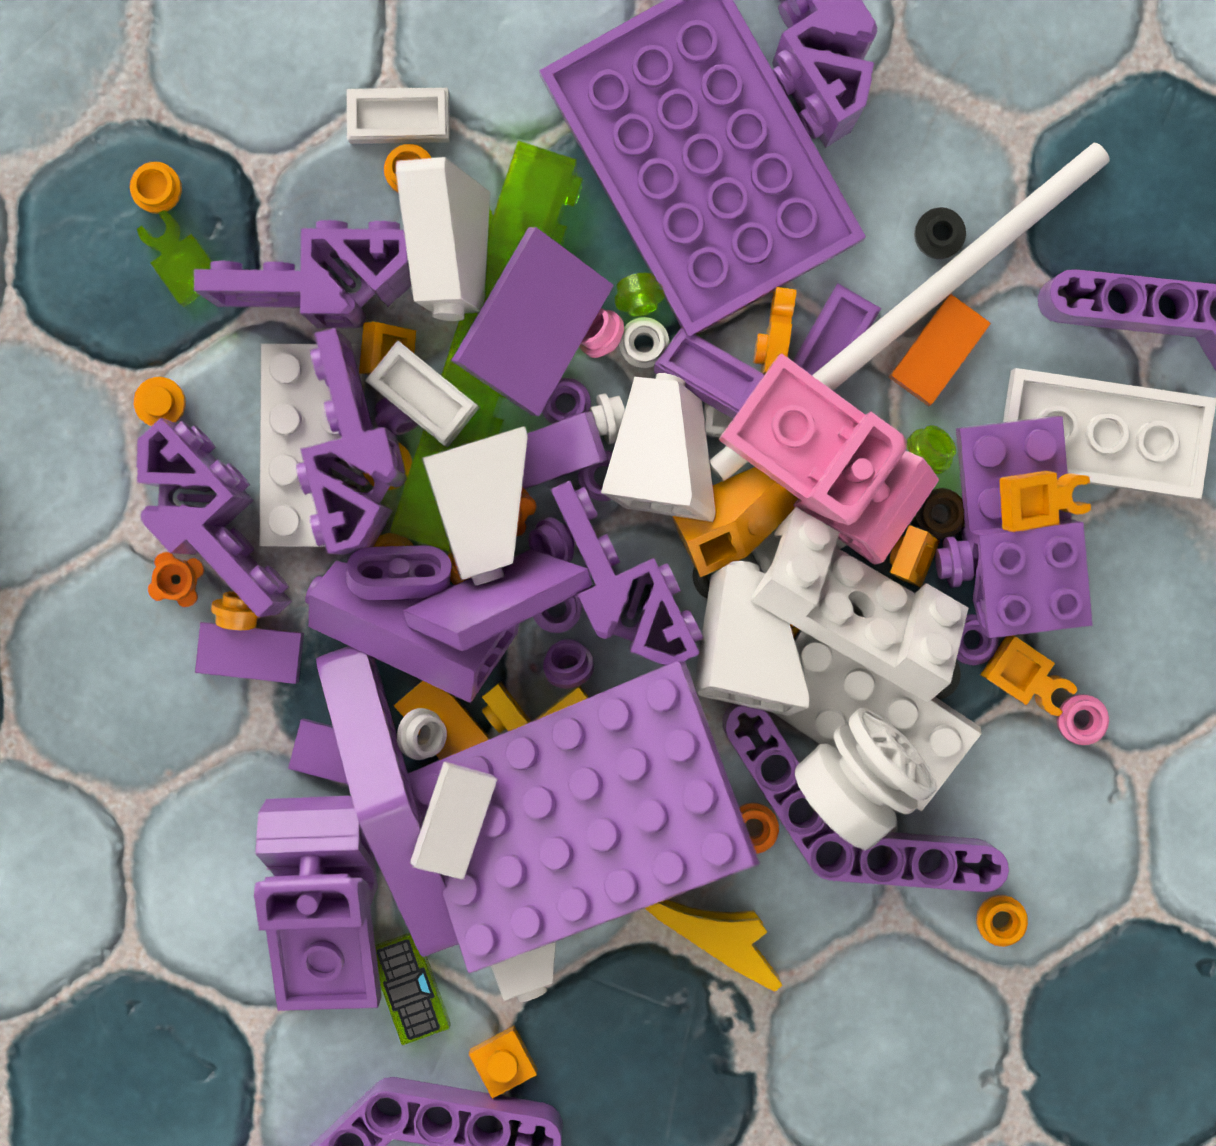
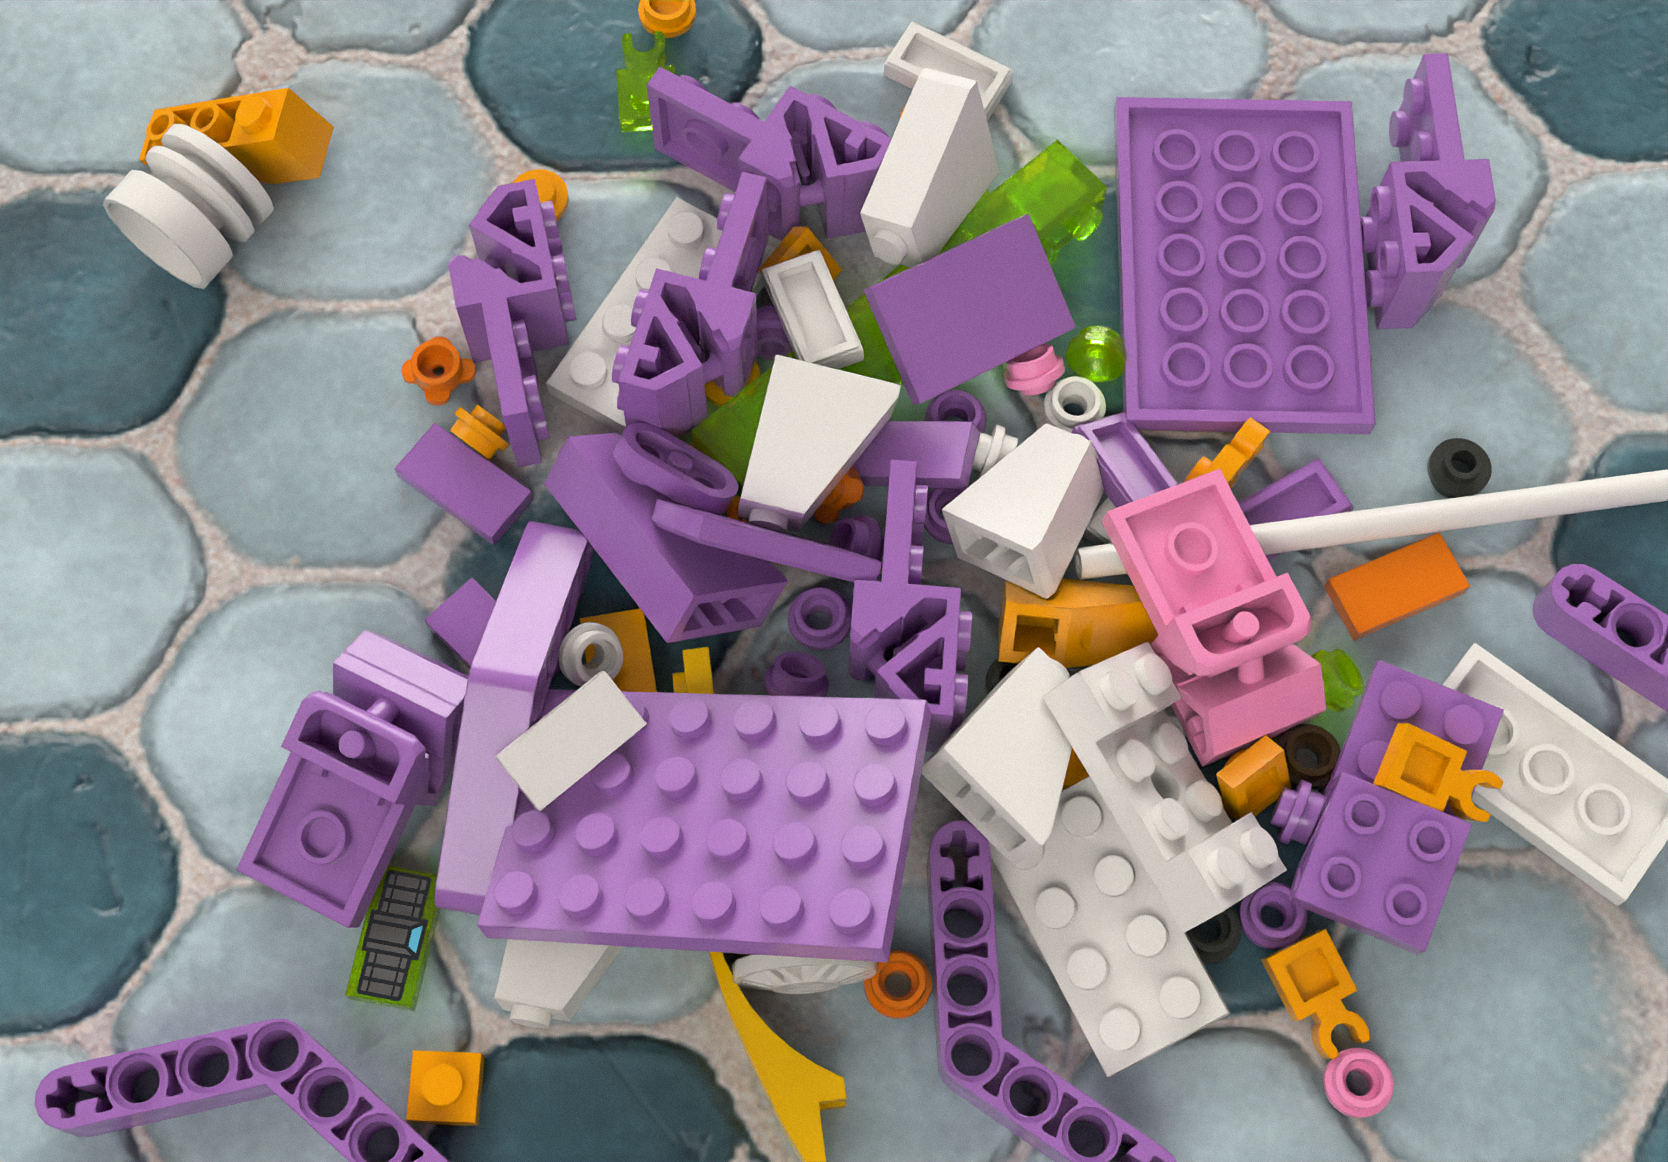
camera: 25 degrees right, 20 degrees down
white wheel [795,708,936,850] -> none

